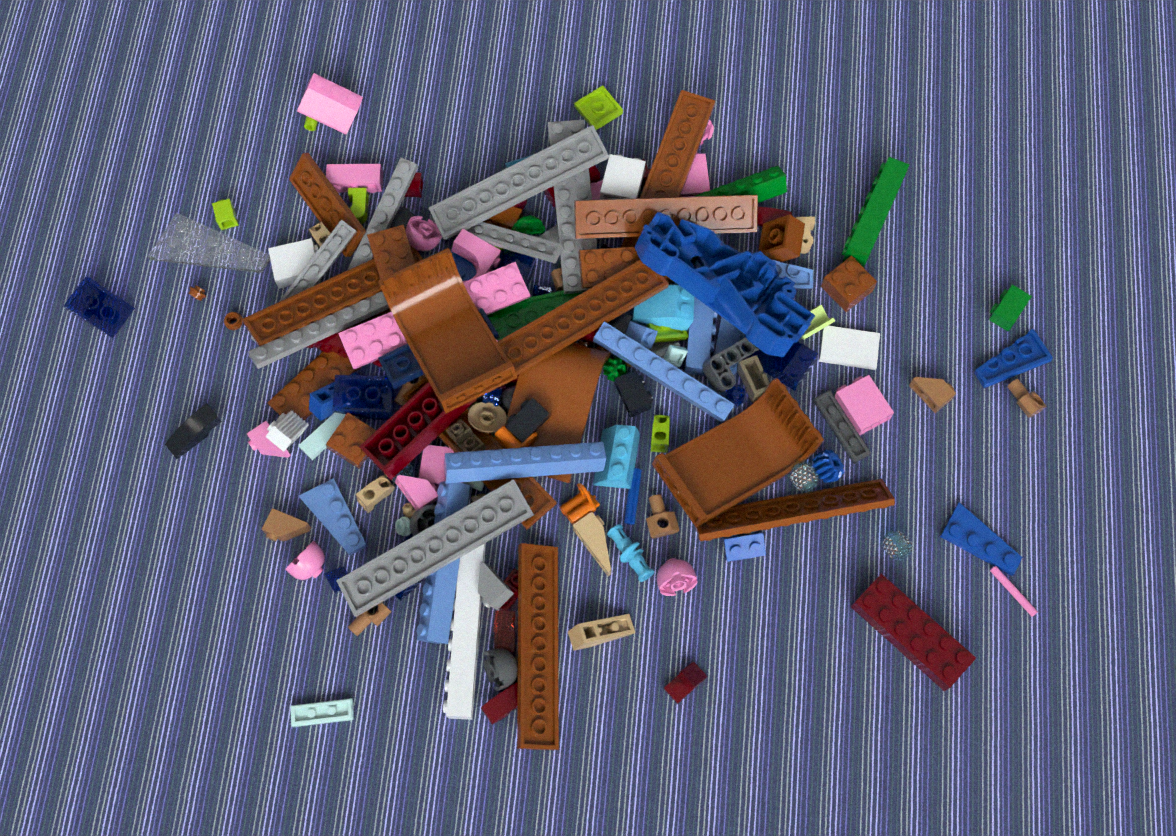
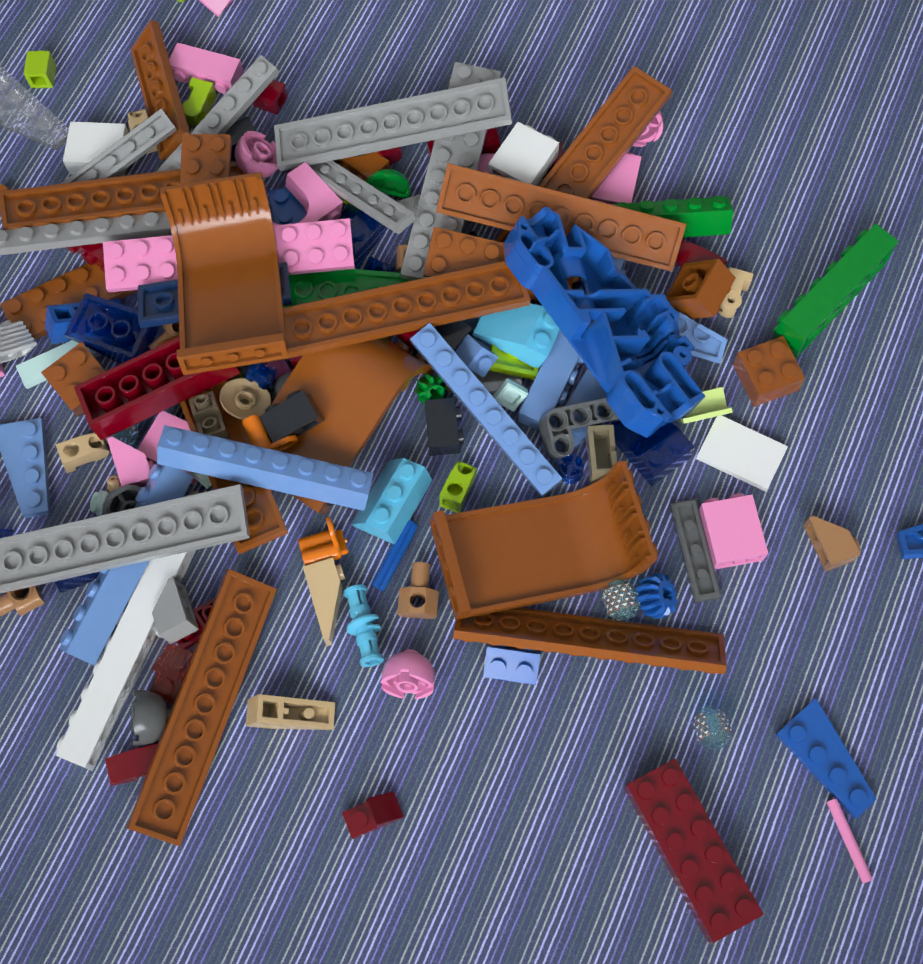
camera: 20 degrees right, 0 degrees up
lime plate [574,85,623,130] -> none

